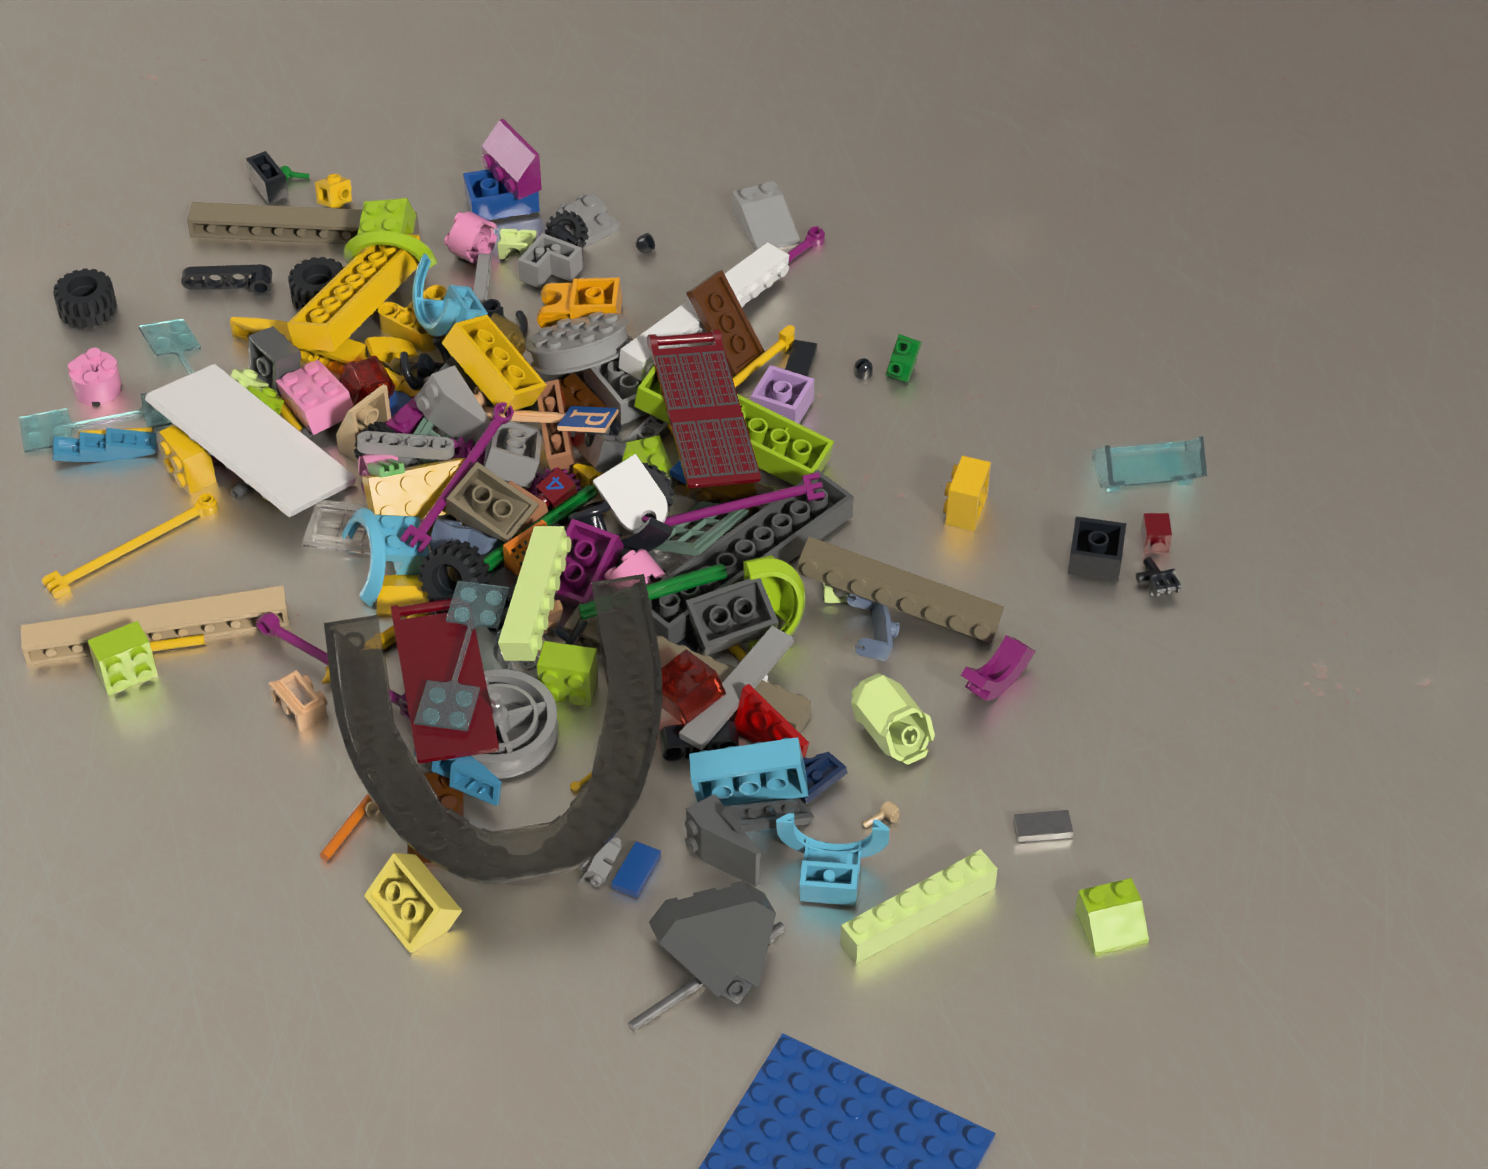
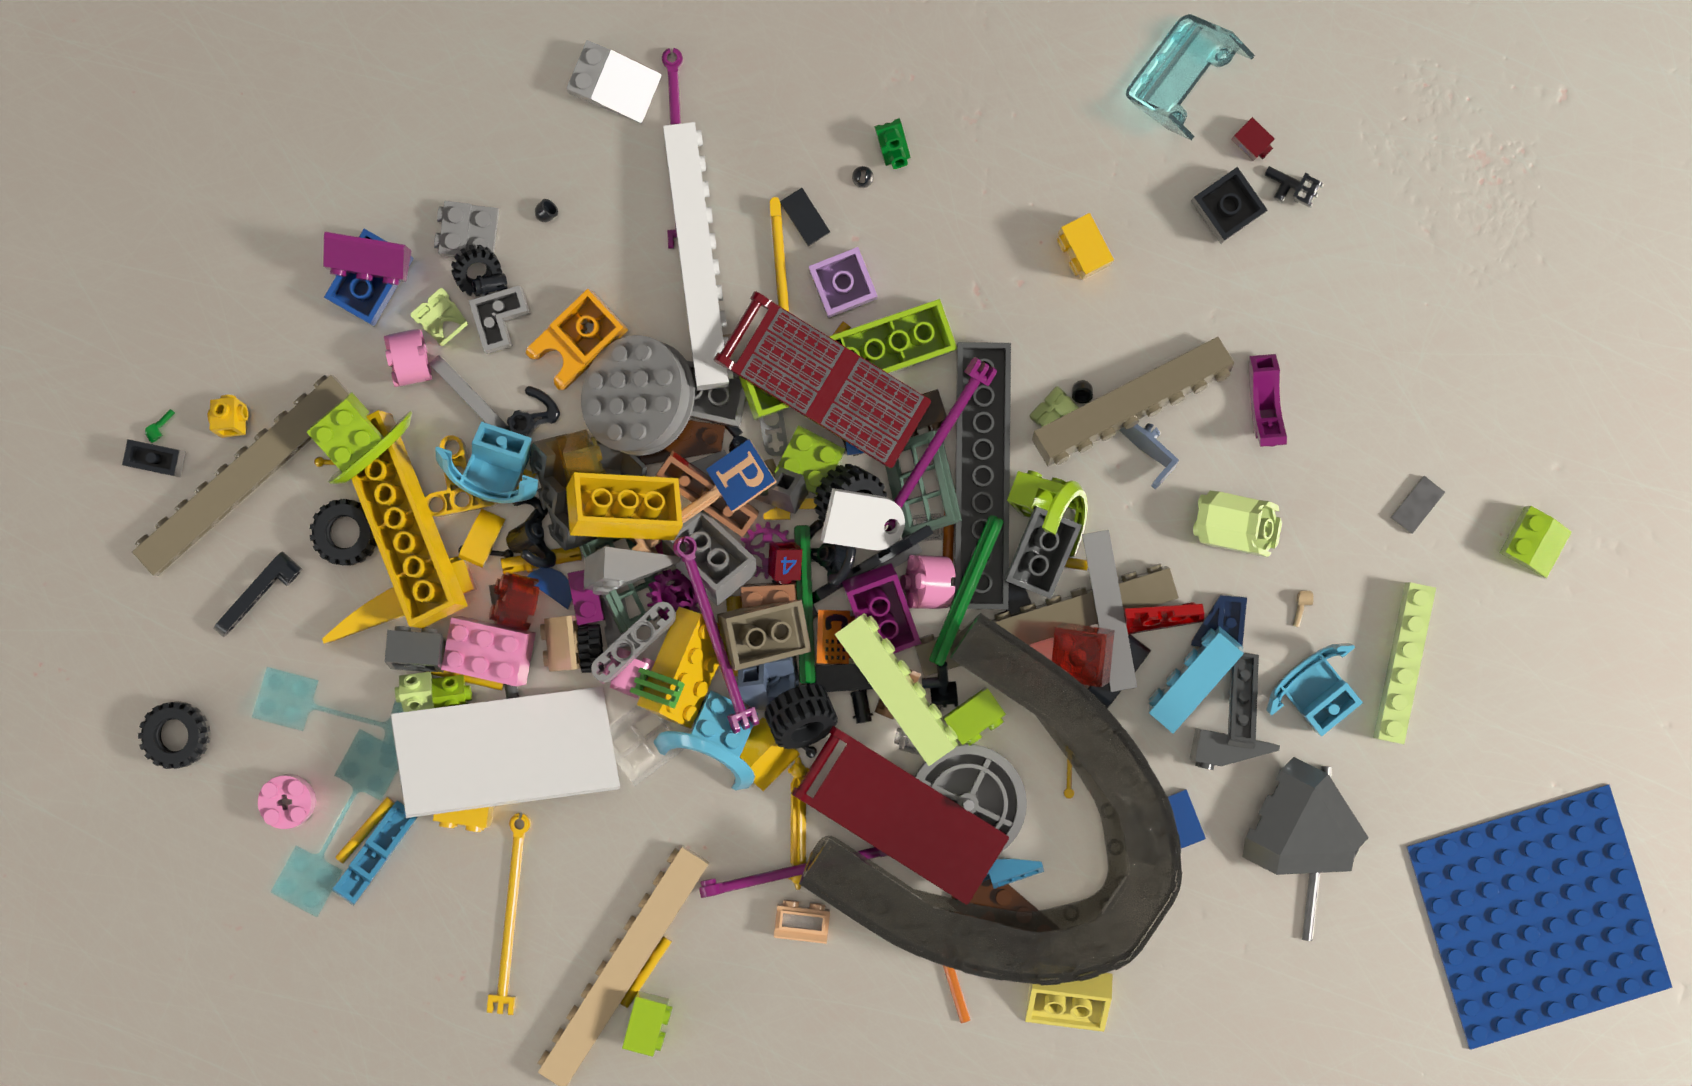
camera: 50 degrees left, 40 degrees up
clear light blue hinge [414,581,509,731] -> none
reddish brown plate [686,270,765,376] -> none

